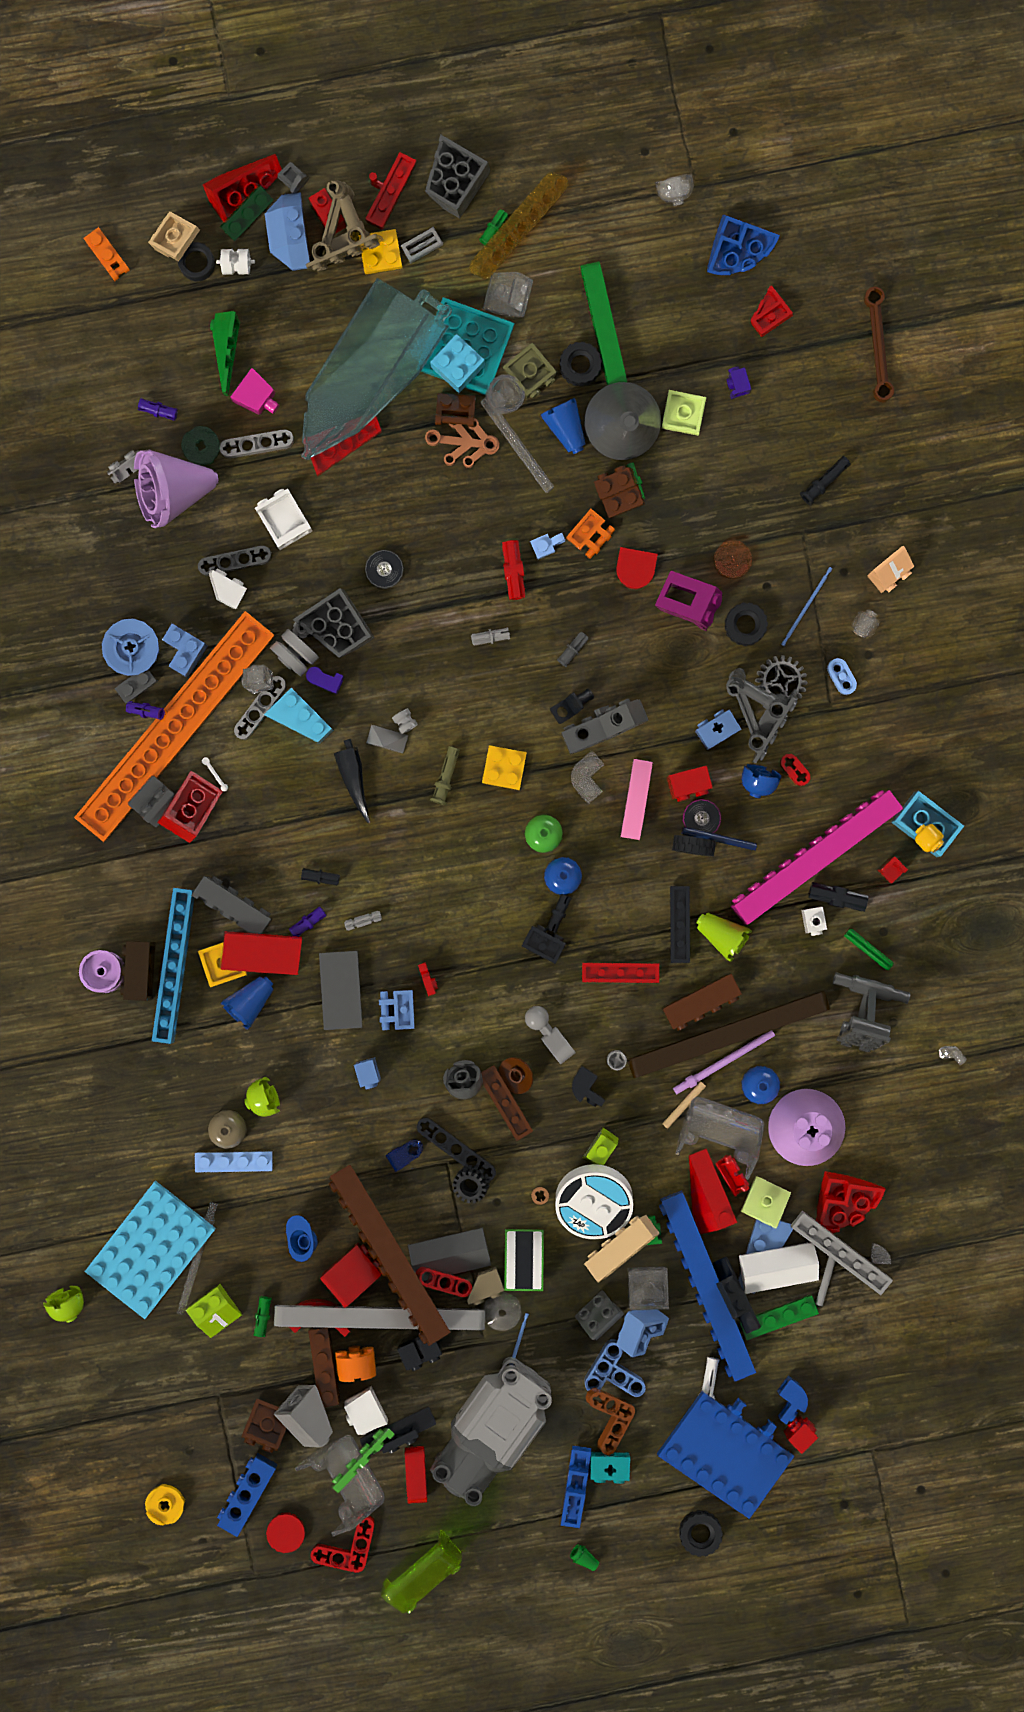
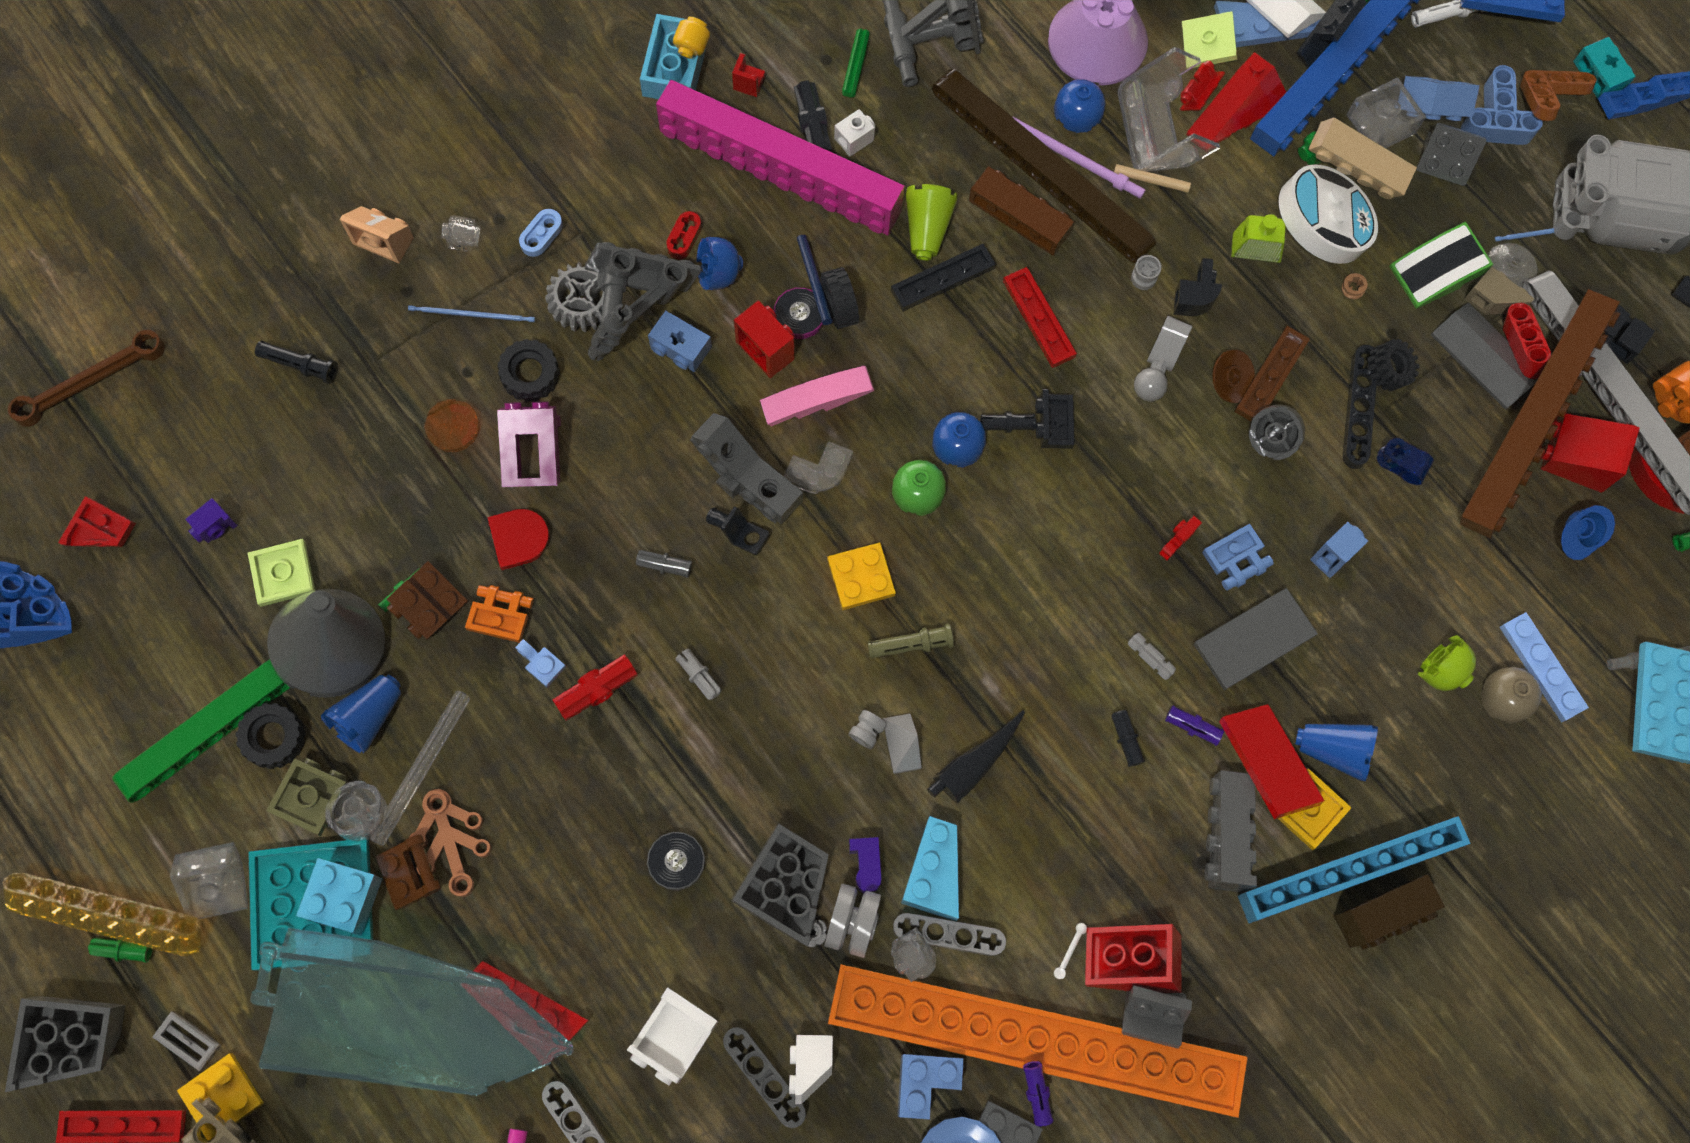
camera: 120 degrees left, 15 degrees down
lavender wheel [79,950,125,993] -> none

